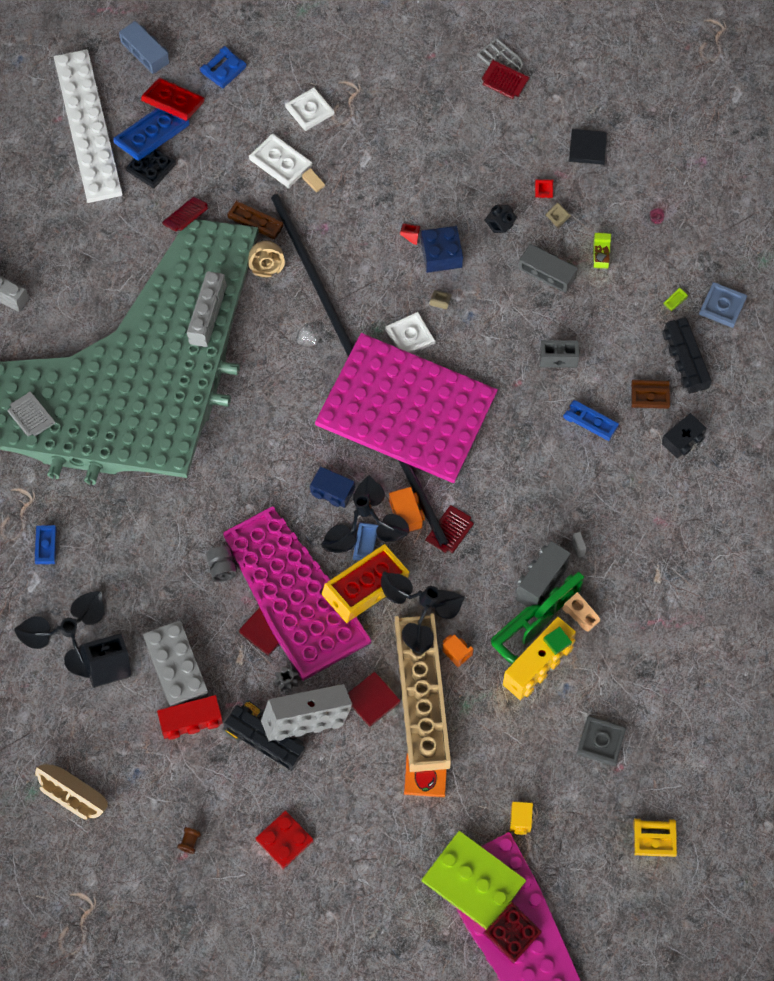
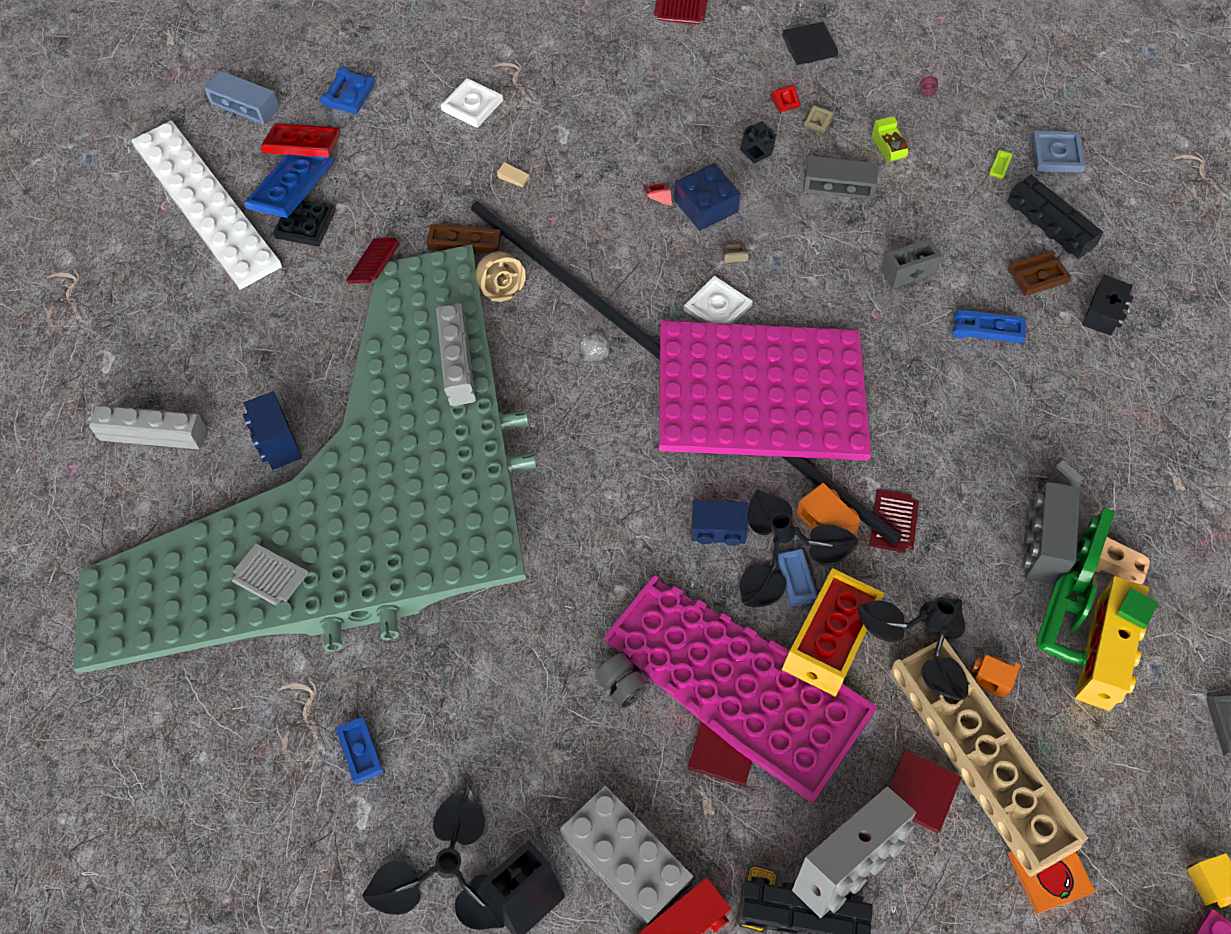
camera: 20 degrees left, 5 degrees down
white tile [249,133,312,188] -> none
flat silver gear [275,666,299,692] -> none
none -> dark blue brick [242,391,302,470]

